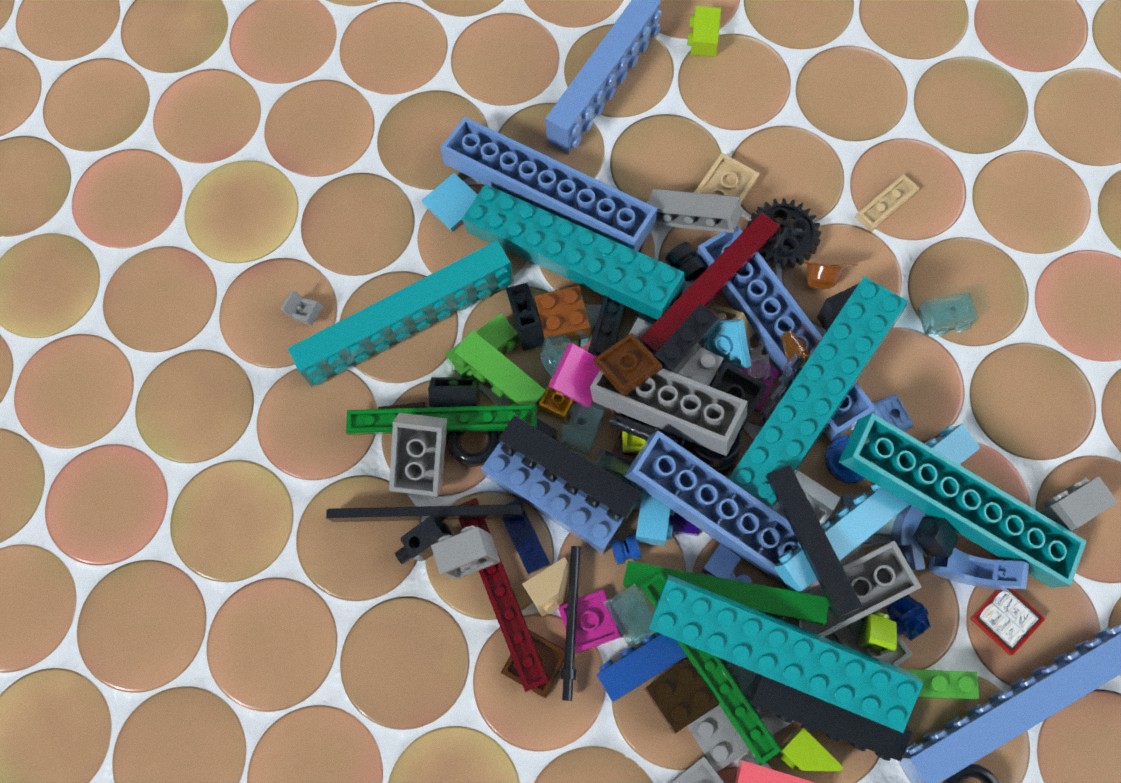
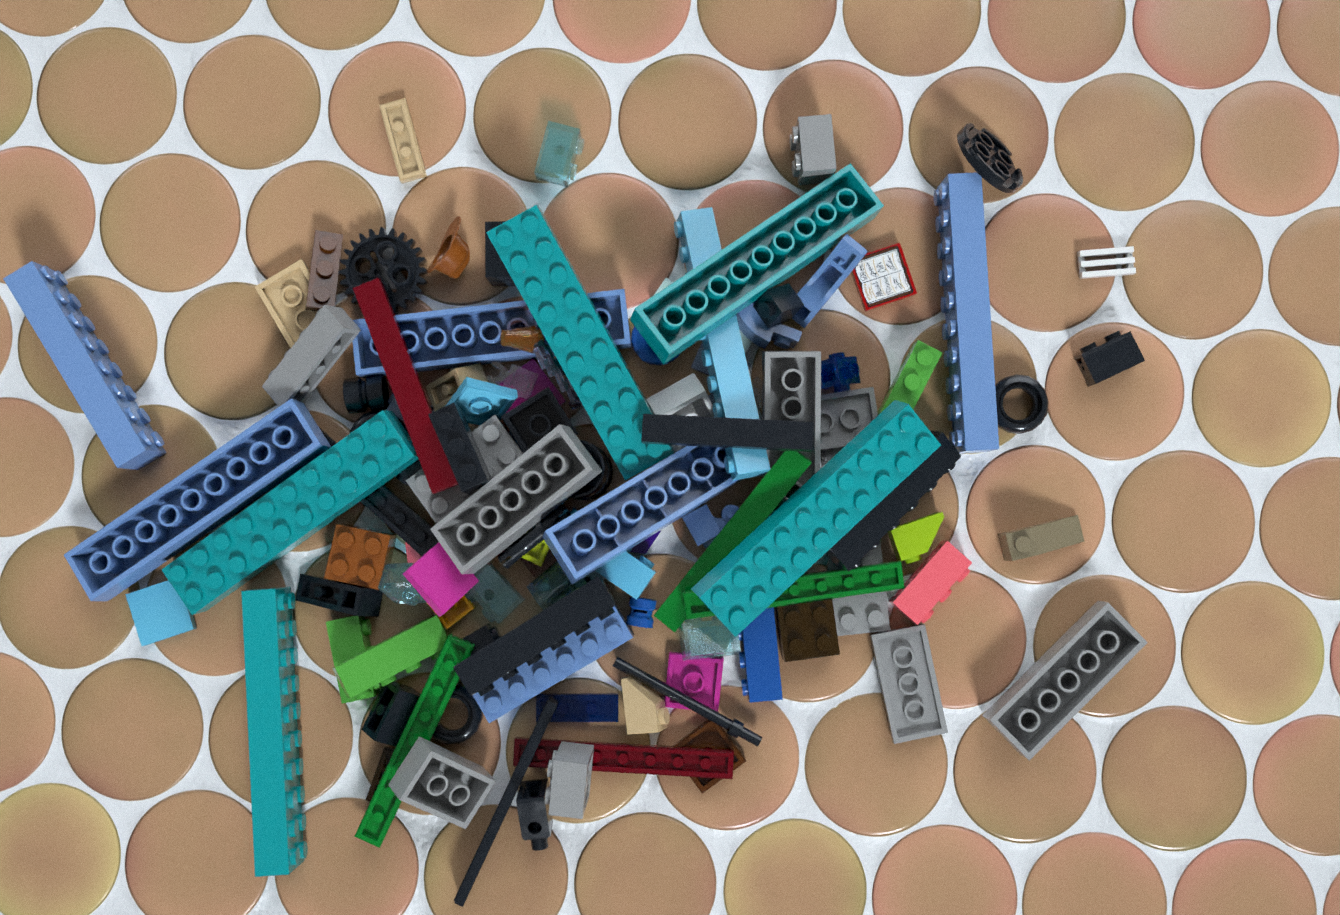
camera: 70 degrees left, 15 degrees up
light grey bracket [281,291,323,326] -> none
reddish brown tile [593,333,663,396] -> none
lime brick [687,6,721,57] -> none
lime slope [857,612,897,654] -> none
medium blue piece [873,394,913,431] -> none
none -> plate [306,230,343,311]

